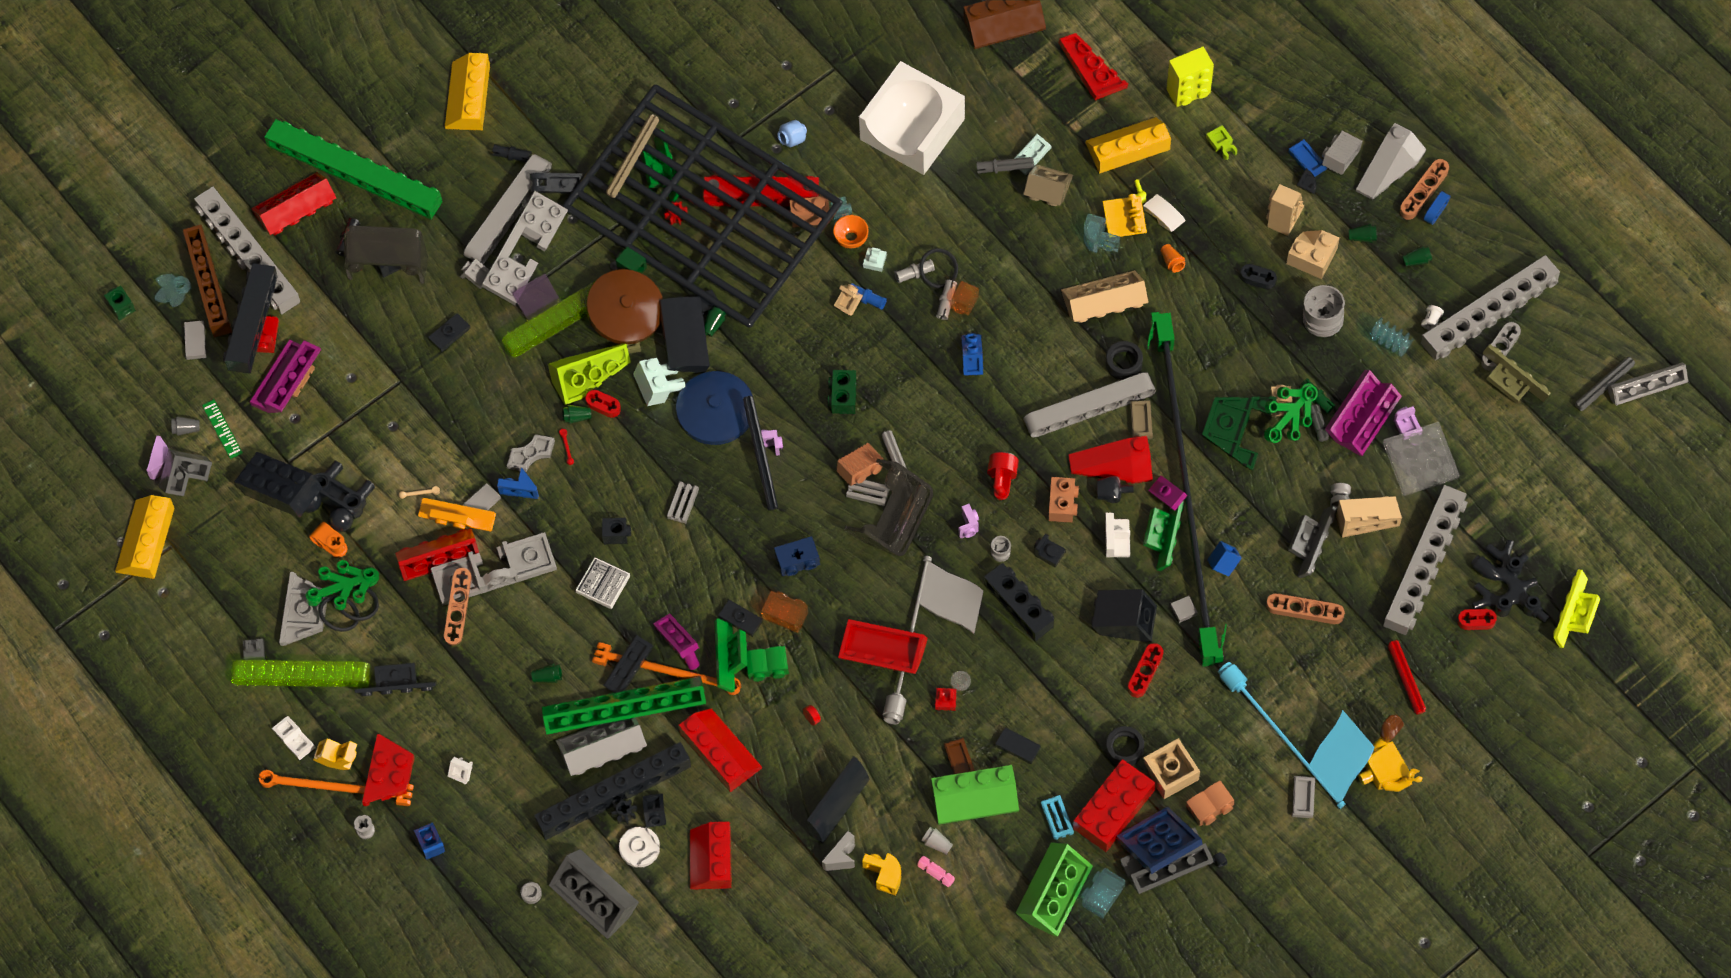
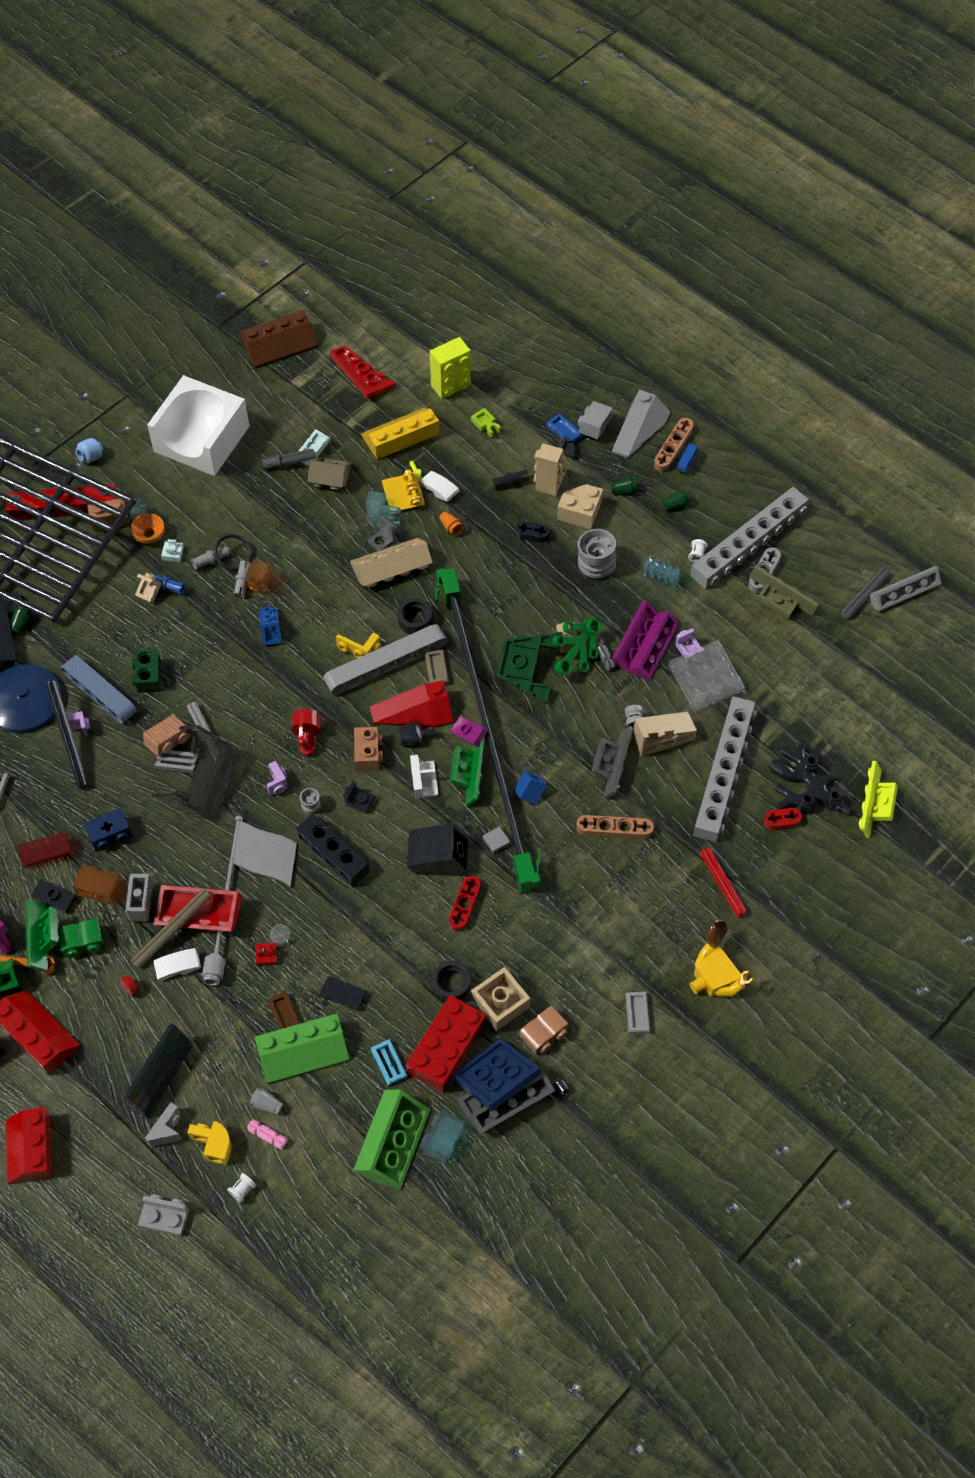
camera: 10 degrees left, 5 degrees down
medium azure flag [1218,662,1374,809] -> none
dark green pin [1299,378,1336,414] -> none
none -> clear red piece [17,831,73,867]
none -> sand blue beam [61,655,137,724]
none -> light grey brick [125,874,153,921]
none -> dark tan axle [131,889,212,968]
none -> light grey bracket [138,1194,189,1237]
none -> white slope [154,948,201,981]
none -> white bush [227,1173,256,1203]
none -> yellow bracket [336,633,381,658]
none -> dark grey bracket [368,515,395,551]
none -> black pin [492,469,529,489]

